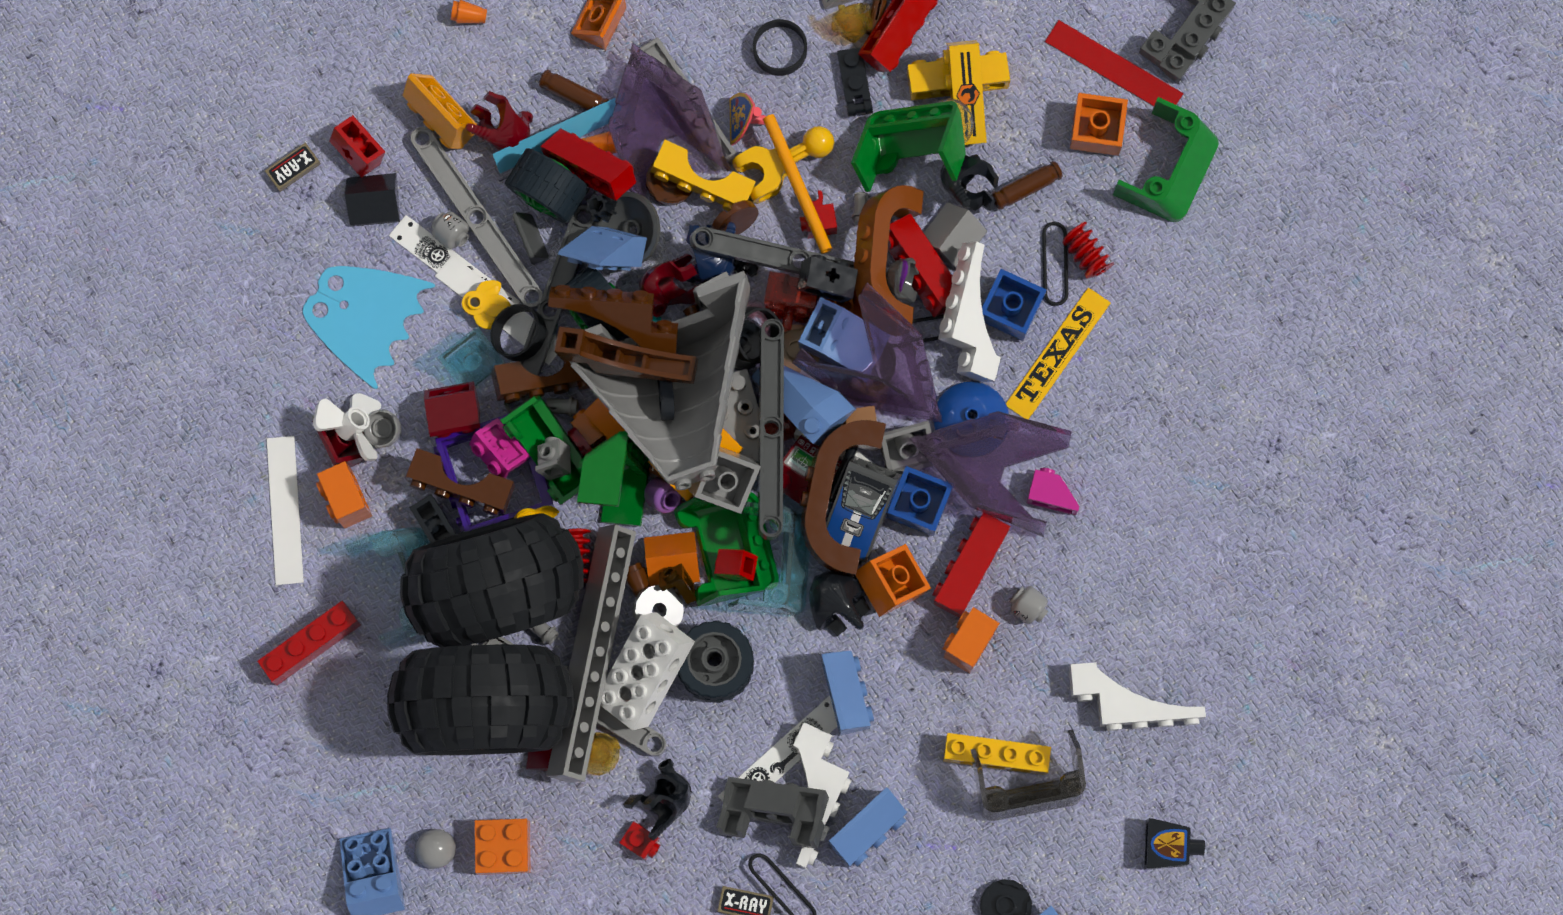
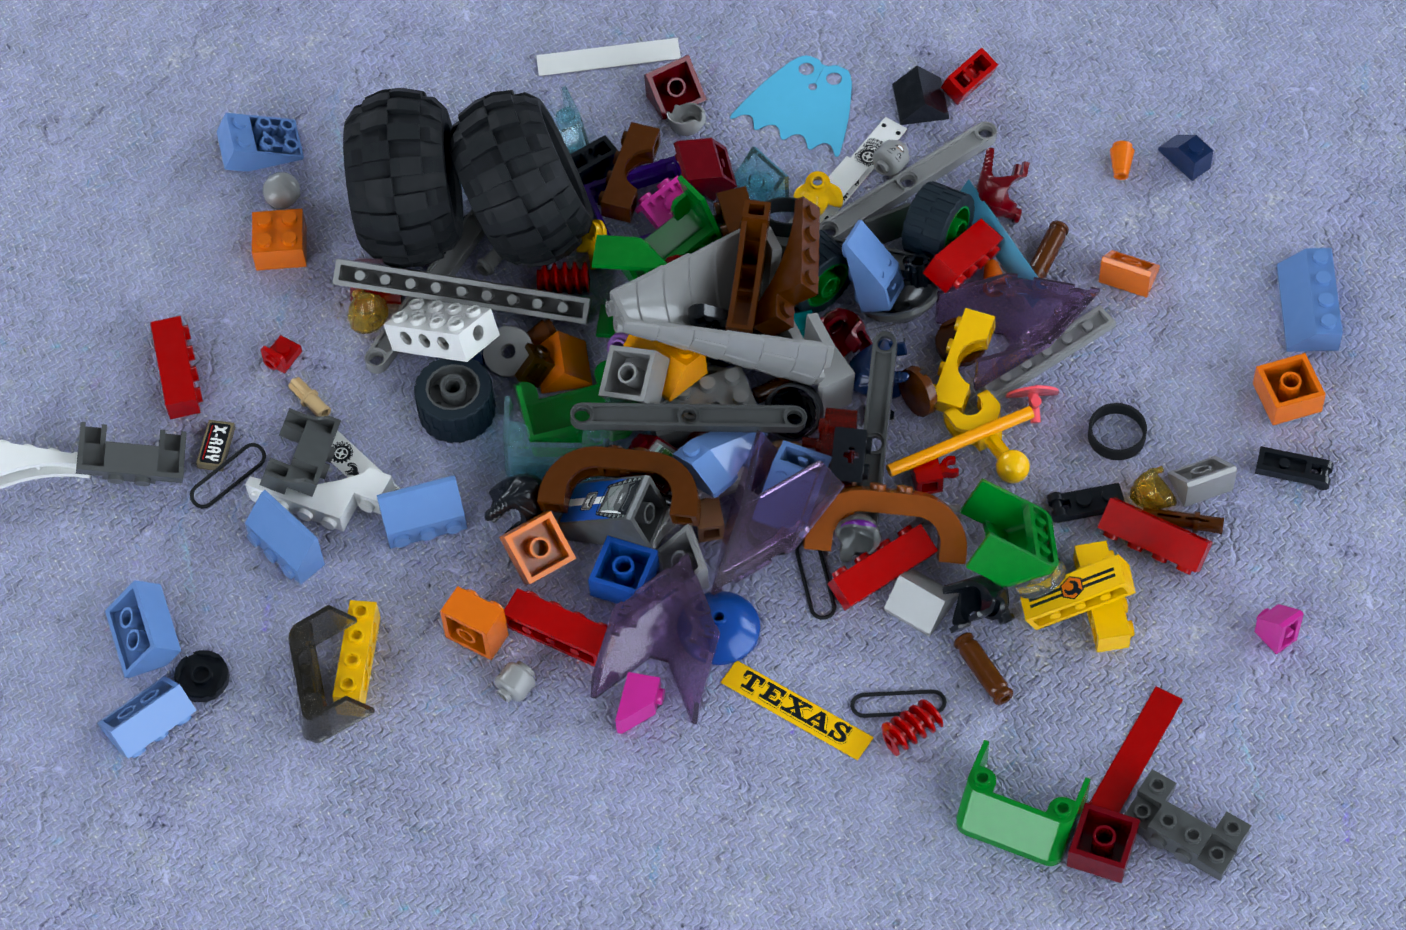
camera: 90 degrees right, 20 degrees down
red brick [257,600,361,685] -> none
tile [265,142,321,192] -> none
white piece [313,393,381,461] -> none
orange brick [316,461,372,529] -> none
light orange slope [402,73,479,149] -> none
light grey brick [535,437,571,481] -> none
black piece [623,759,692,840] -> none
red brick [714,549,758,581] -> none
white arch [938,241,1001,382] -> none
blue brick [982,269,1047,341] -> none
white arch [1068,662,1206,731] -> none
orange brick [1069,93,1128,156] -> none
torso [1144,818,1205,870] -> none
none -> tan axle [288,377,331,416]
none -> dark red brick [1067,802,1140,883]

